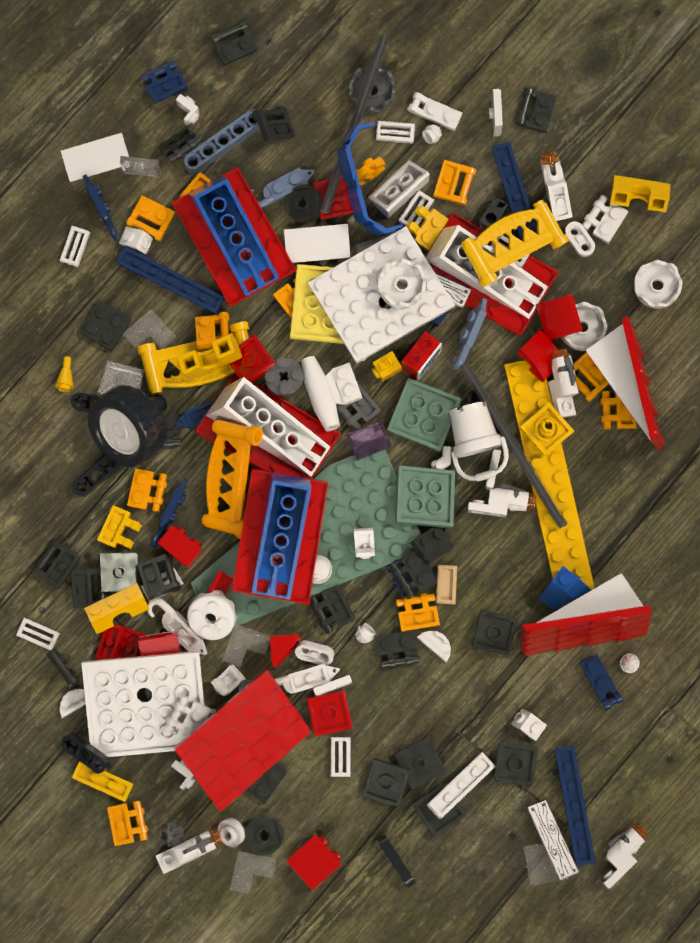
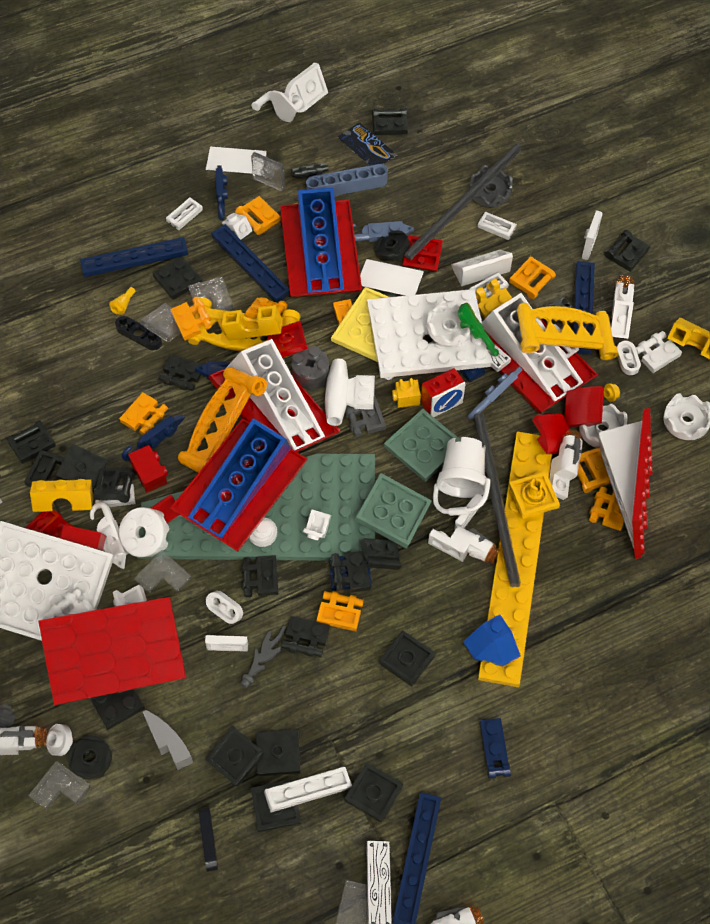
camera: 20 degrees right, 20 degrees down
black beam [73,456,120,497] -> none
black wheel [88,385,167,467] -> none
yellow plate [97,505,142,549] -> none
dark blue plate [141,60,188,104] -> none
white bracket [171,760,196,790] -> none
white bracket [176,94,199,126] -> none
pearl dark grey plate [252,106,295,142] -> none
red slope [270,634,301,670] -> none
white plate [275,663,340,693] -> none
red piece [287,834,342,891] -> none
red plate [307,690,353,737] -> none
white tile [331,737,350,777] -> none
blue windscreen [337,122,403,236] -> none
clear purple brick [346,421,392,460] -> none
white plate [355,623,375,644] -> none
light orange plate [356,157,386,186] -> none
white plate [407,92,462,131] -> none
white tile [417,631,451,662] -> none
white plate [422,125,442,144] -> none
white arm [431,446,452,470] -> none
tan tile [436,565,457,605] -> none
white bracket [511,709,547,741] -> none
red piece [520,573,652,656] -> none
white plate [620,654,640,673] -> none
none -> dark blue plate [80,237,188,277]
none -> light grey slope [143,710,193,770]
none -> light orange plate [170,297,212,341]
none -> dark grey piece [240,626,285,689]
none -> white plate [252,63,328,122]
none -> black sticker [337,122,397,166]
none -> green piece [458,302,499,357]
none -> yellow plate [604,383,620,402]

